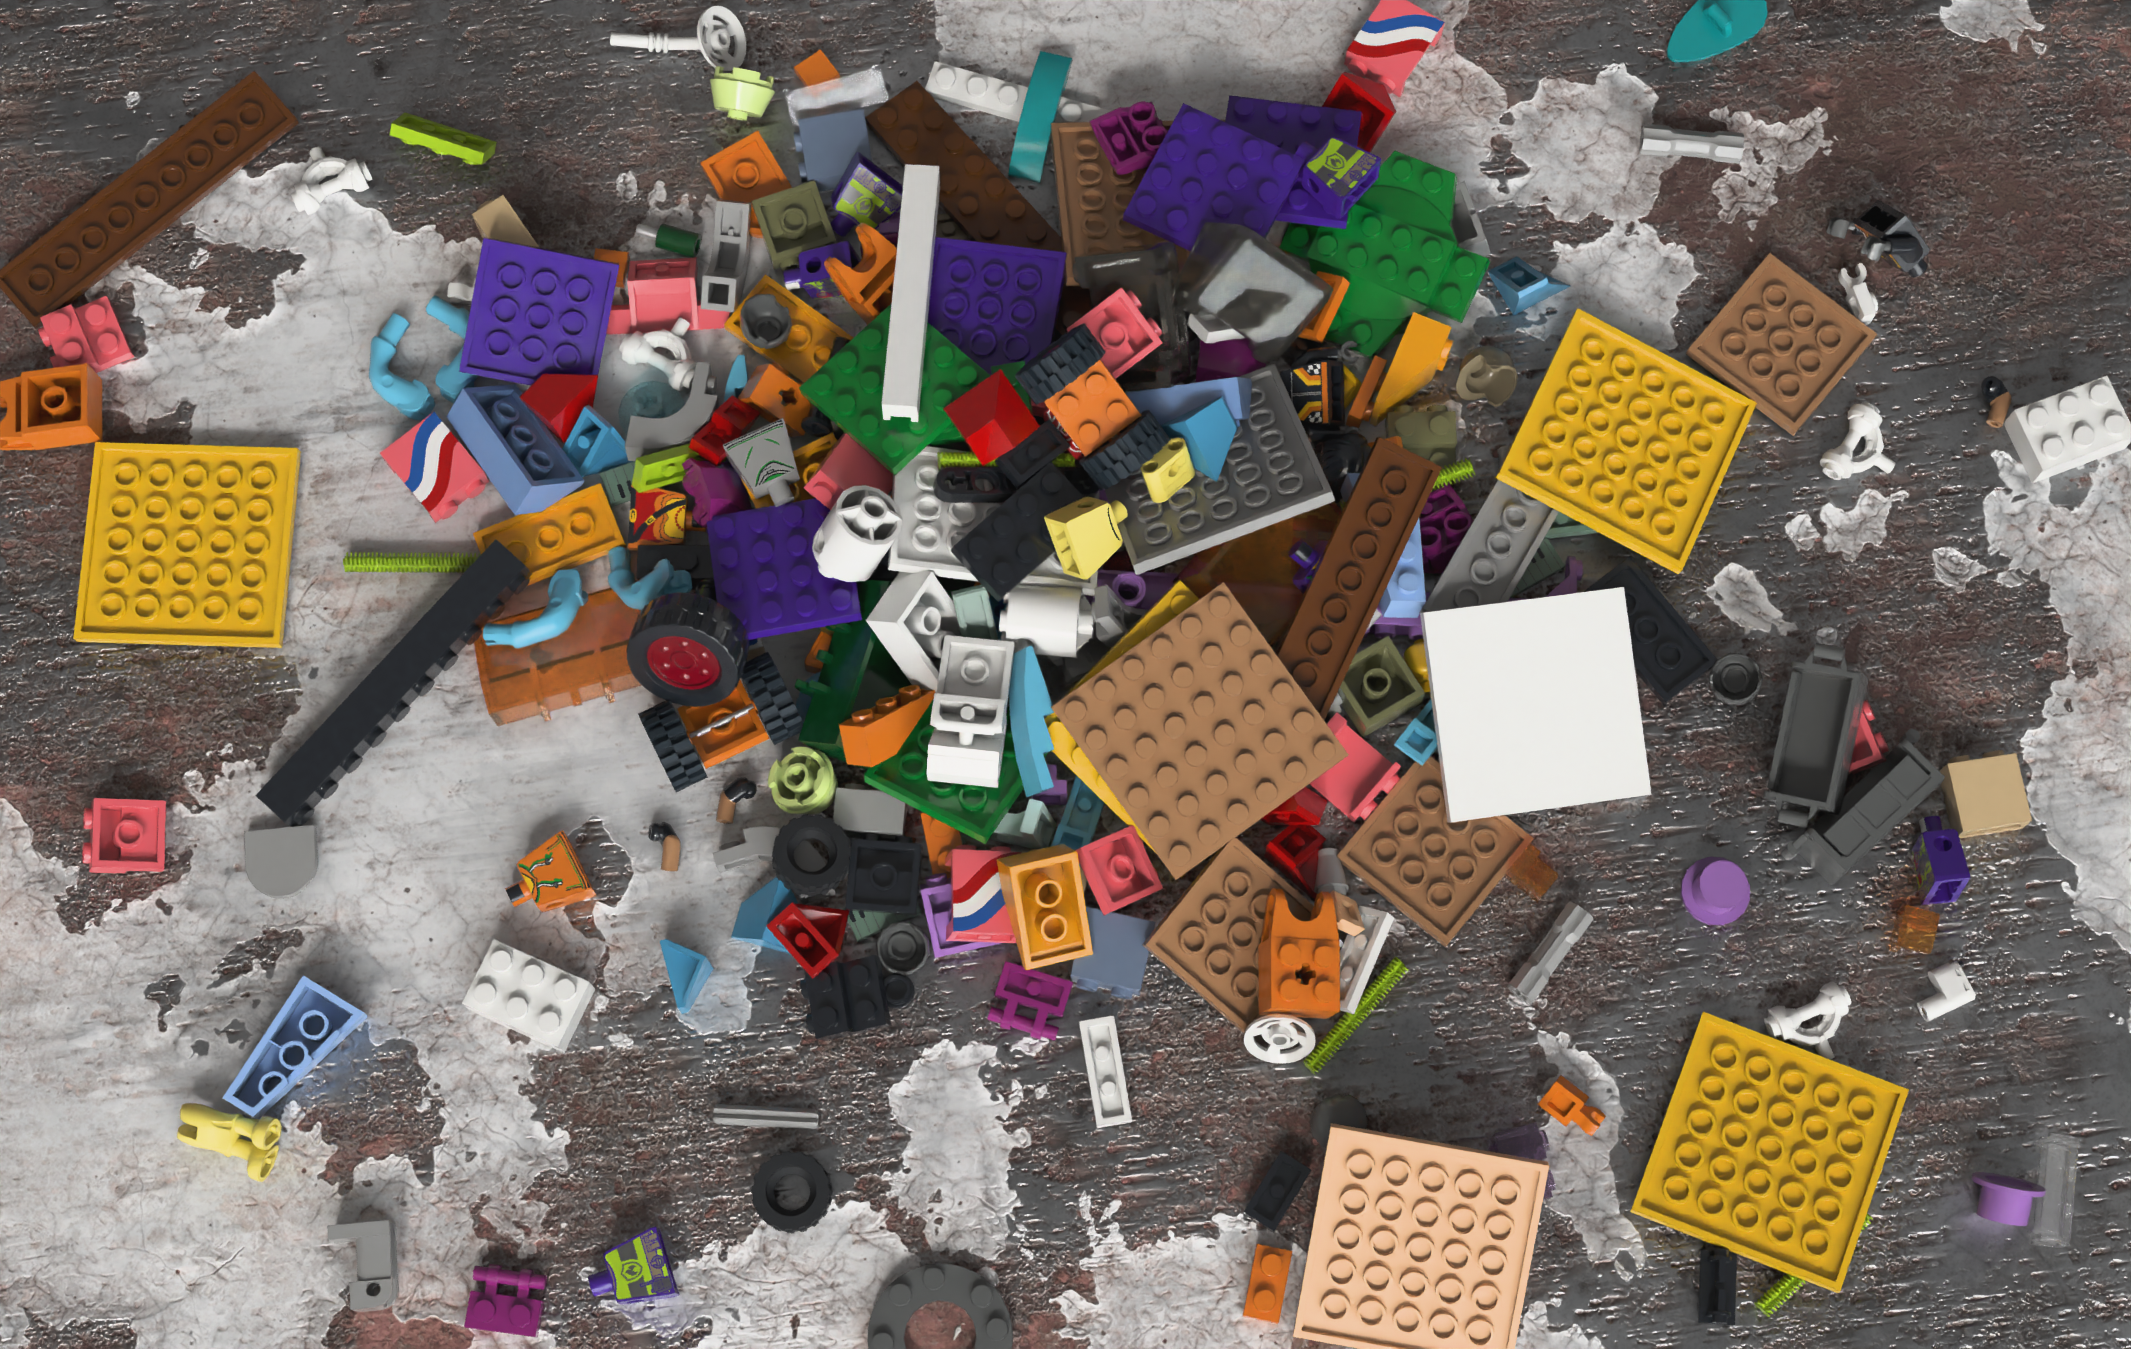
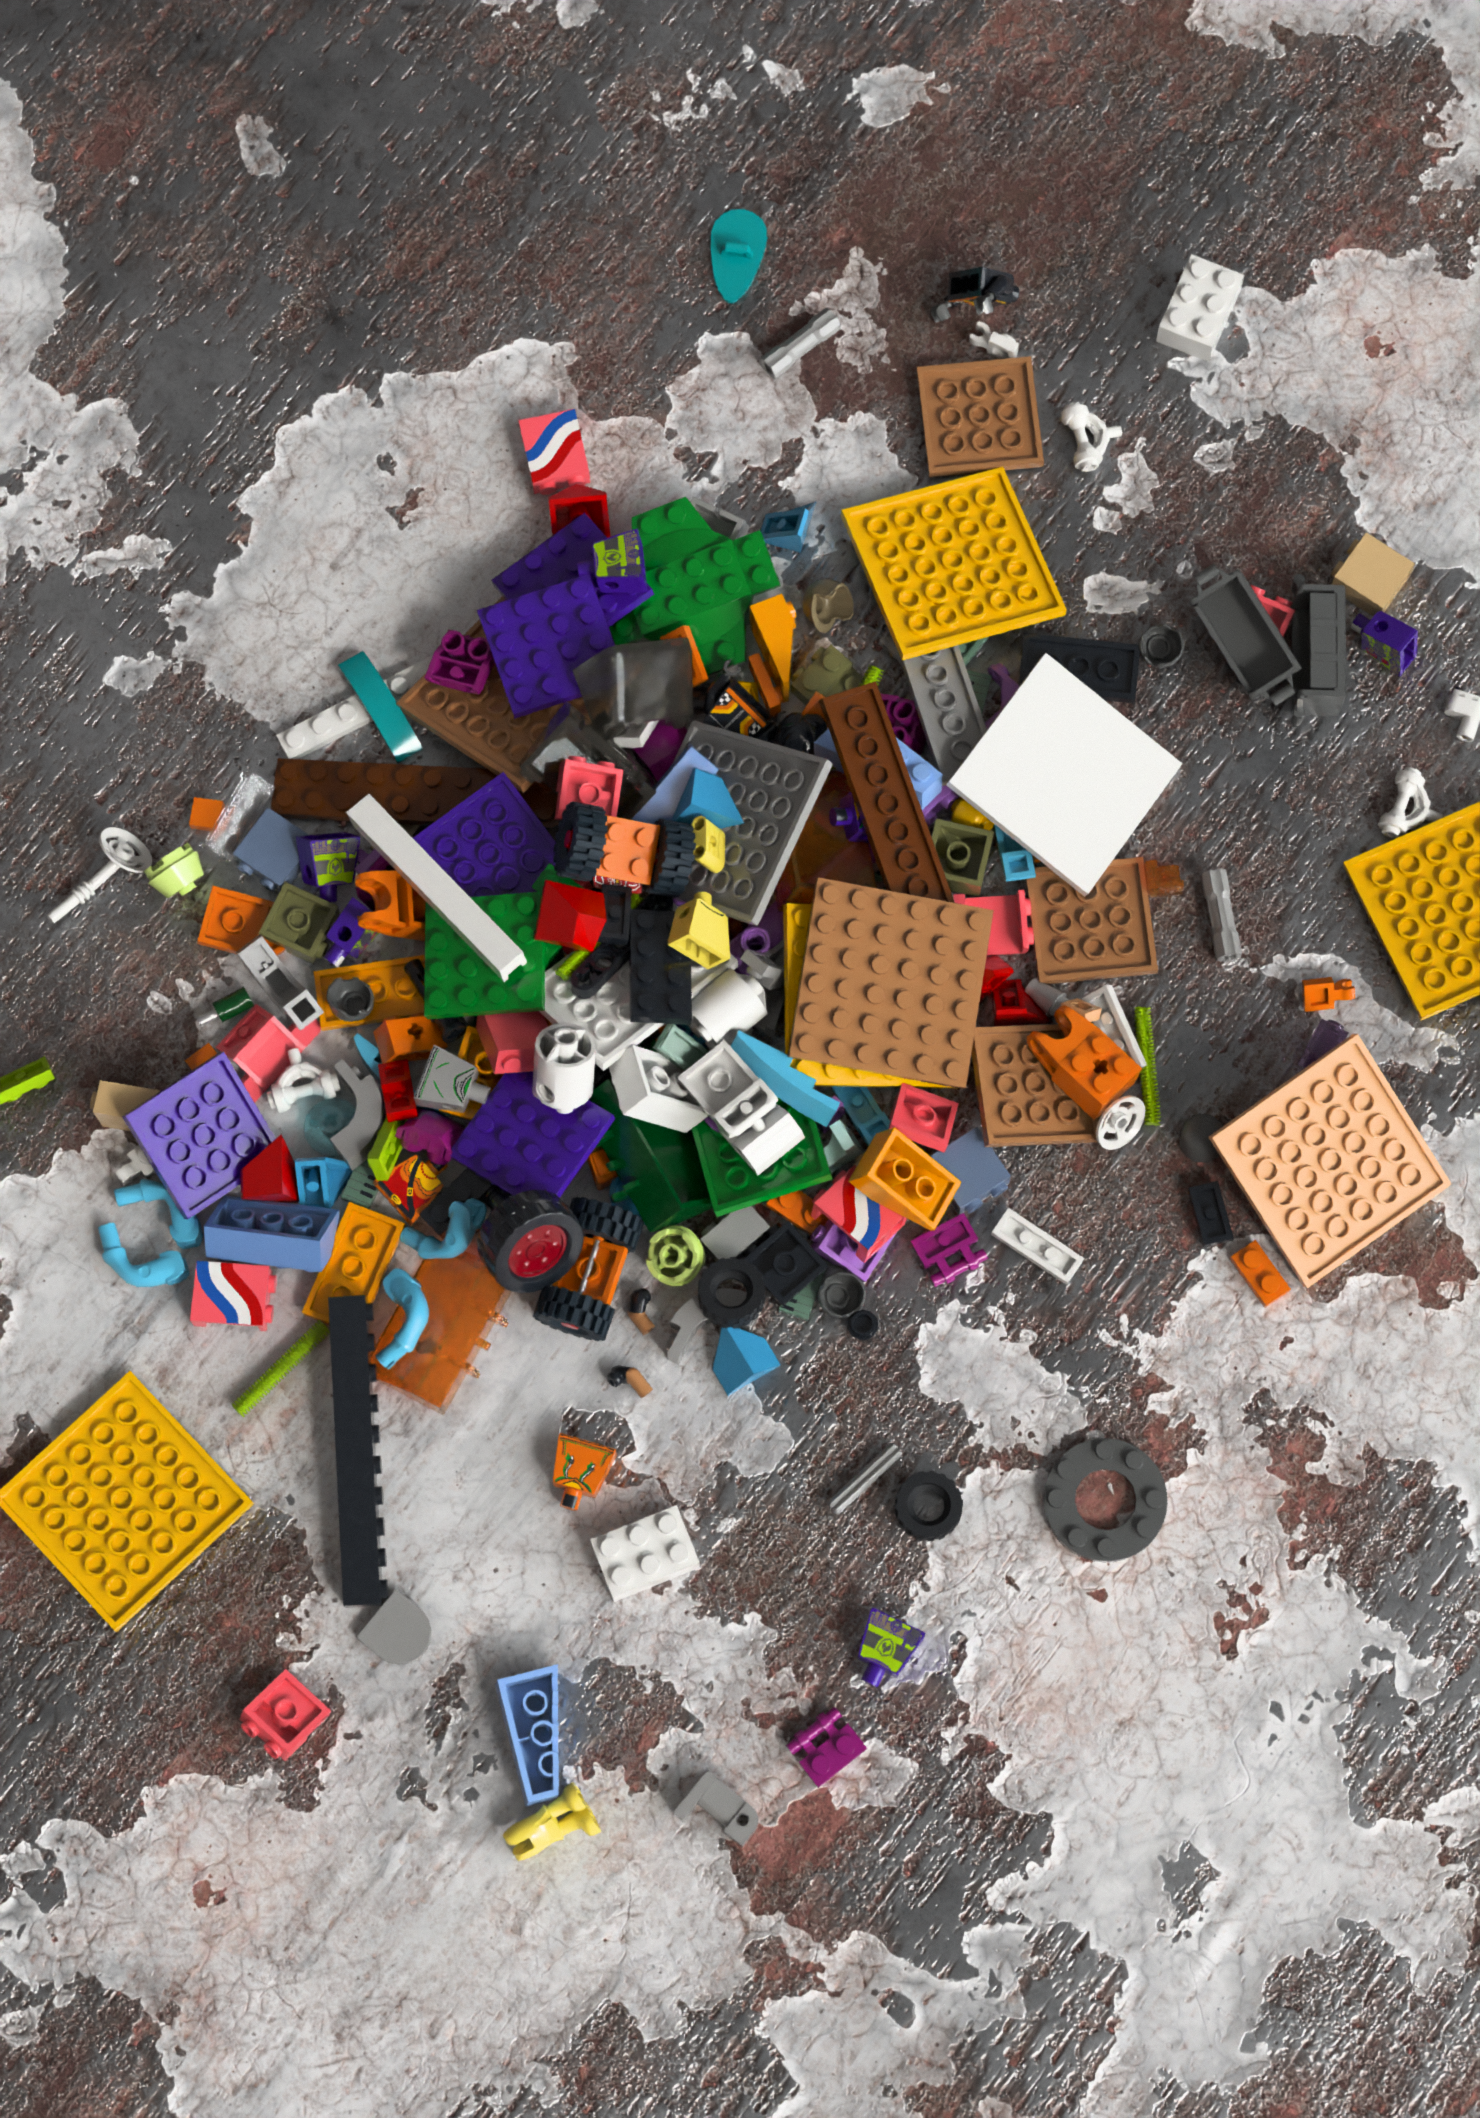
camera: 45 degrees left, 0 degrees up
dark azure slope [660,939,714,1014] -> none
red slope [766,902,849,978] -> none
black plate [800,955,892,1041] -> none
orange slope [839,685,935,767] -> none
medium lavender piece [1681,857,1750,926] -> none
clear orange panel [1889,904,1940,955] -> none
arm [1981,376,2012,428] -> none

